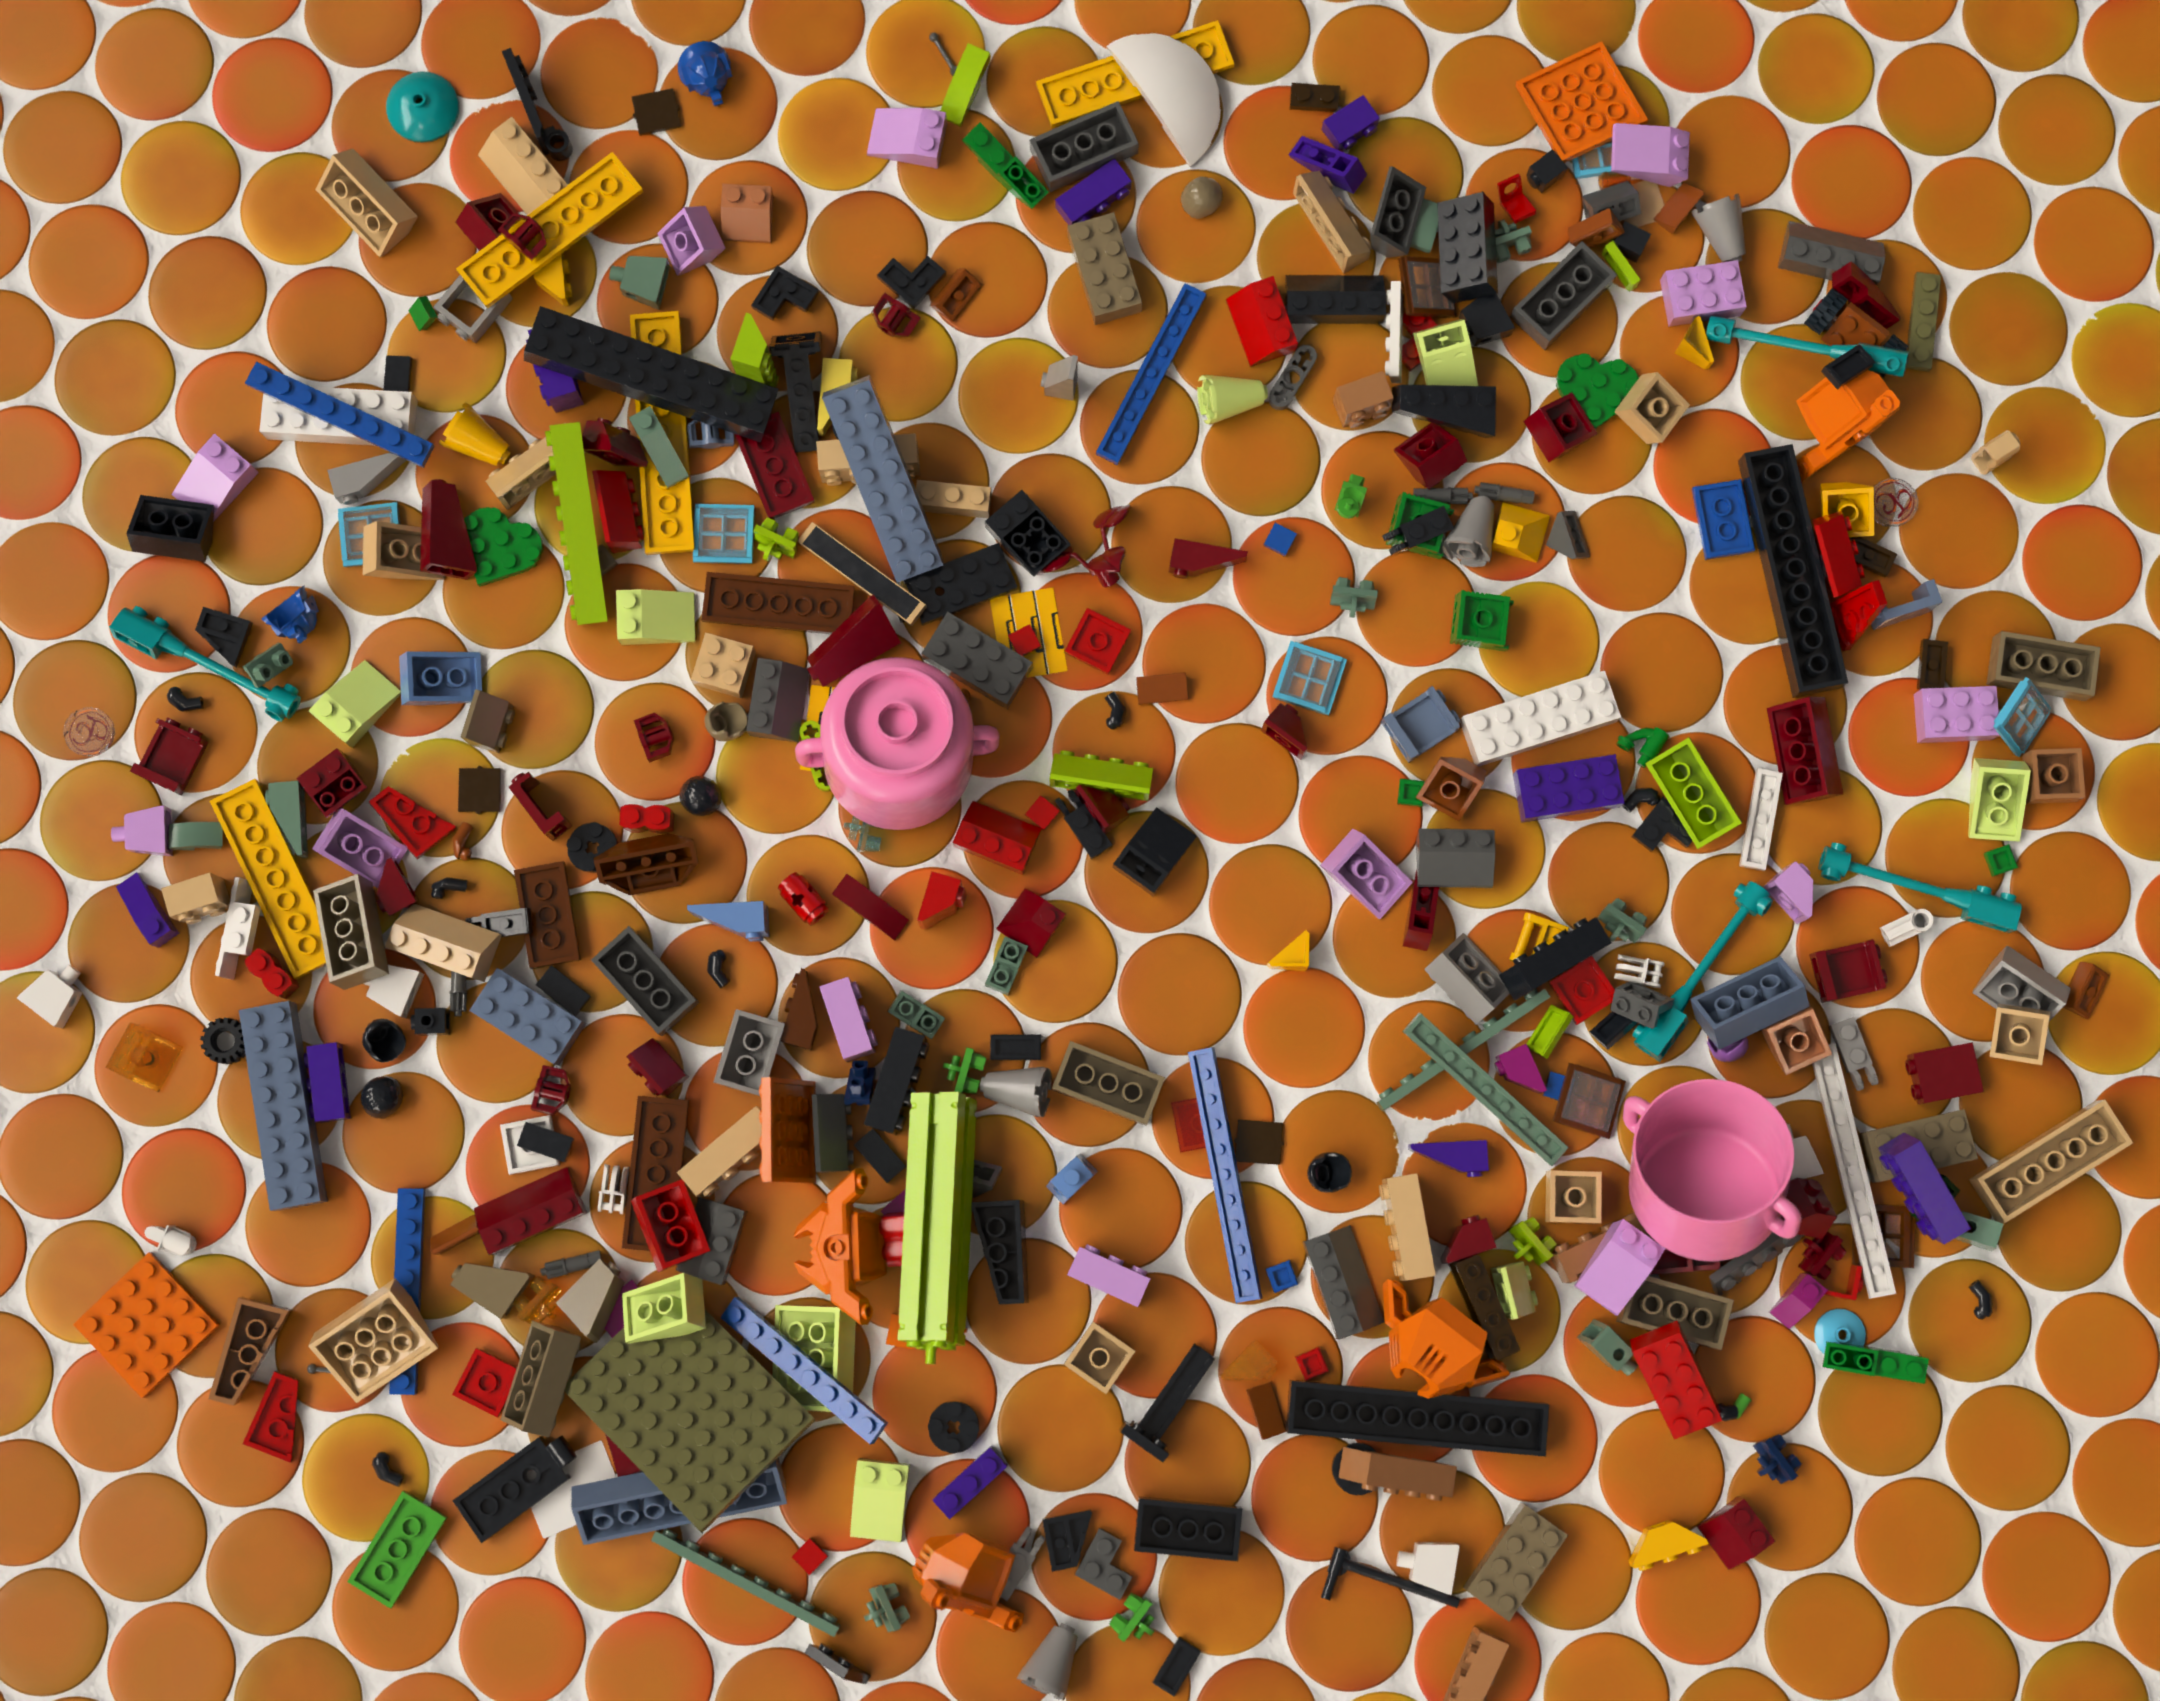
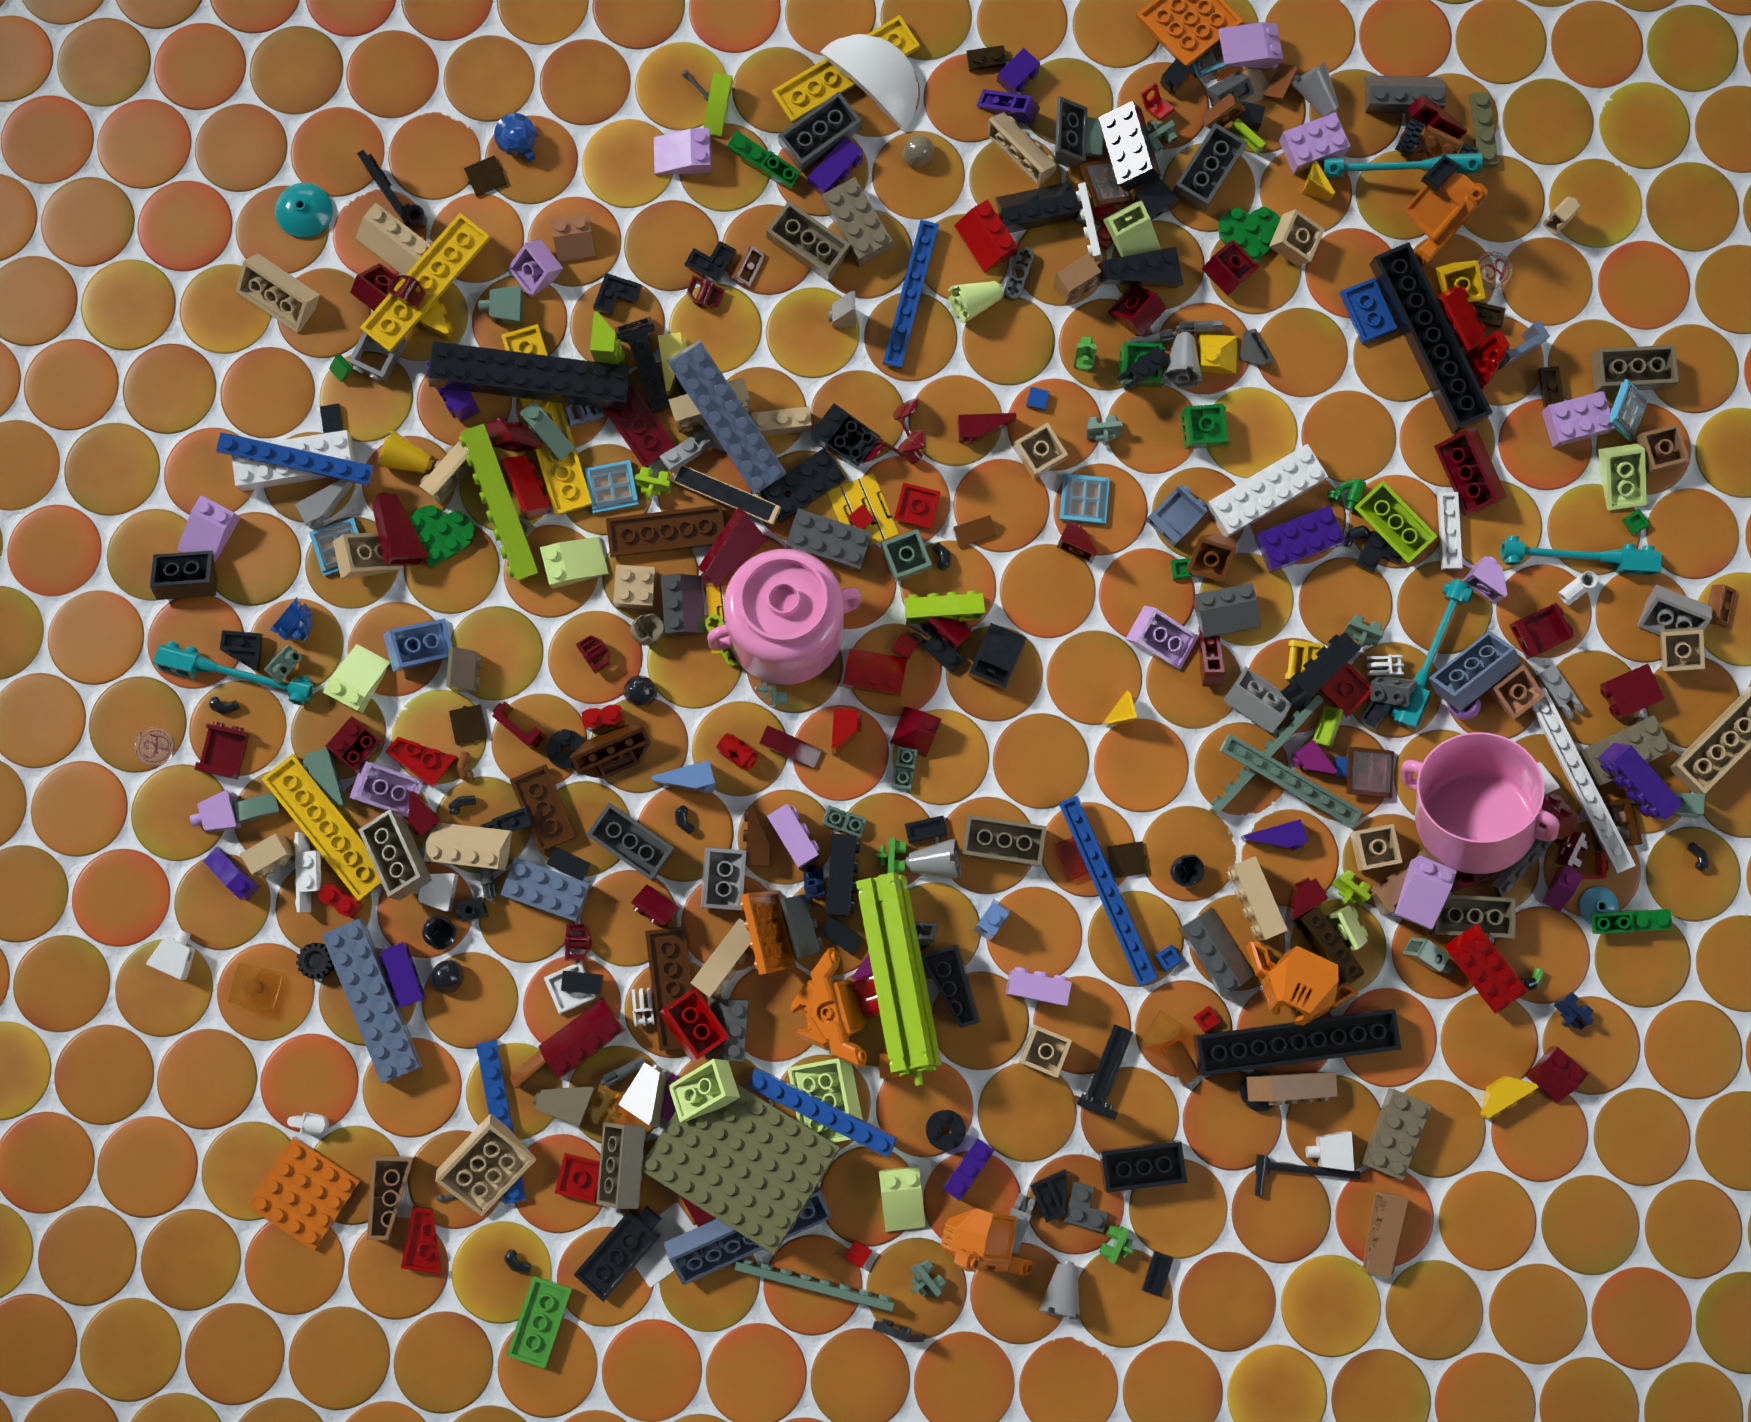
camera: 15 degrees left, 0 degrees up
none -> light grey hinge [659,429,714,473]
none -> dark tan brick [766,201,851,281]
none -> sand green brick [881,529,932,583]
none -> tan brick [1013,422,1068,480]

